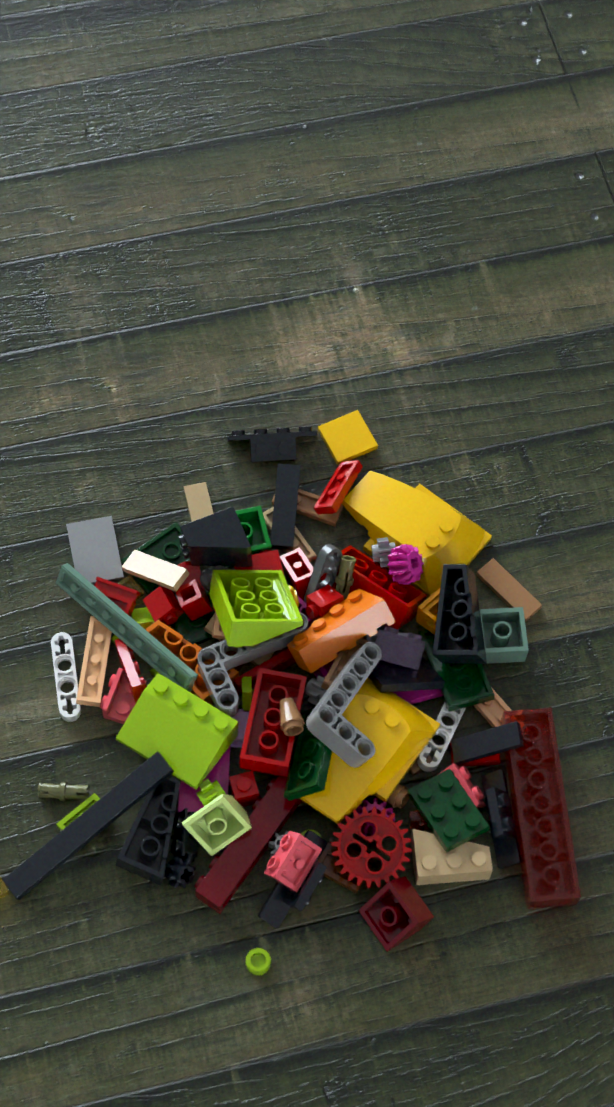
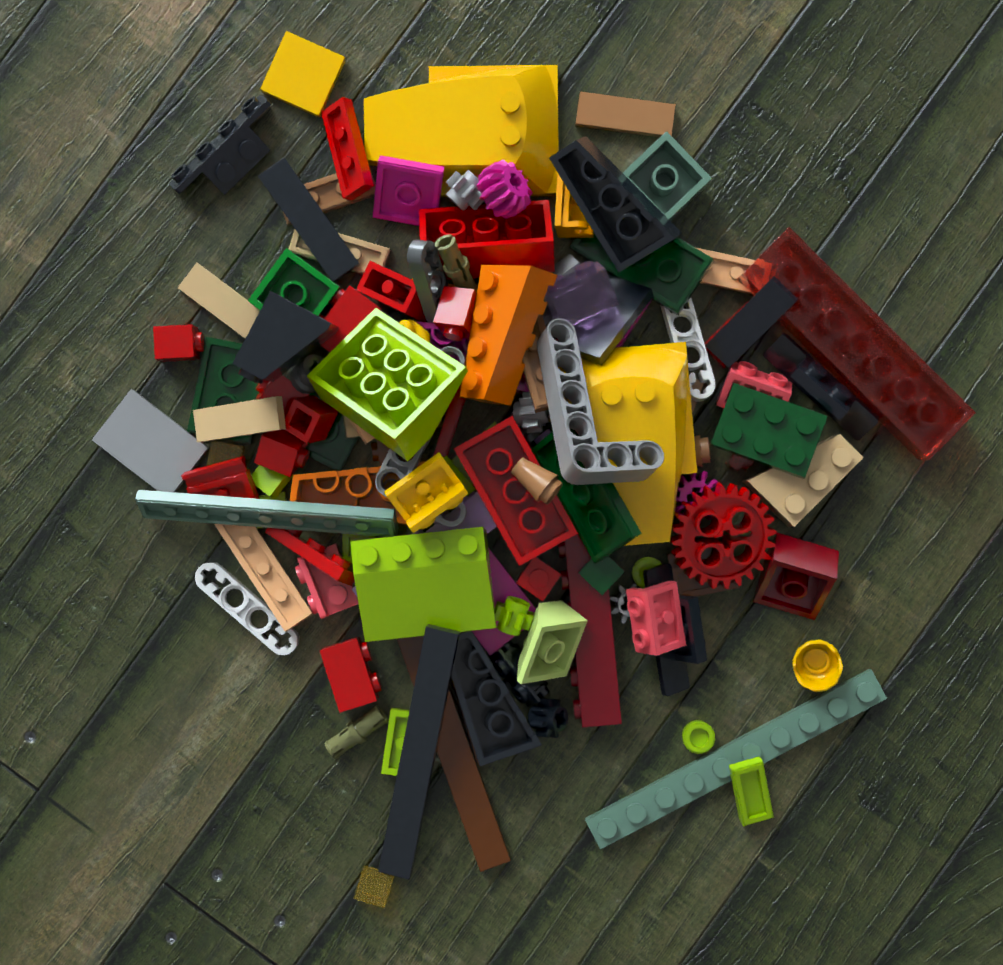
camera: 35 degrees left, 25 degrees up
none -> red brick [153,324,204,362]
none -> red brick [319,636,382,713]
none -> dark pink tile [373,155,445,226]
none -> yellow bracket [384,452,468,533]
none -> reddish brown tile [397,636,511,872]
none -> dark green tile [578,556,625,595]
none -> sand green plate [585,669,887,849]
none -> lime tile [729,756,774,826]
none -> yellow hair [792,639,843,692]

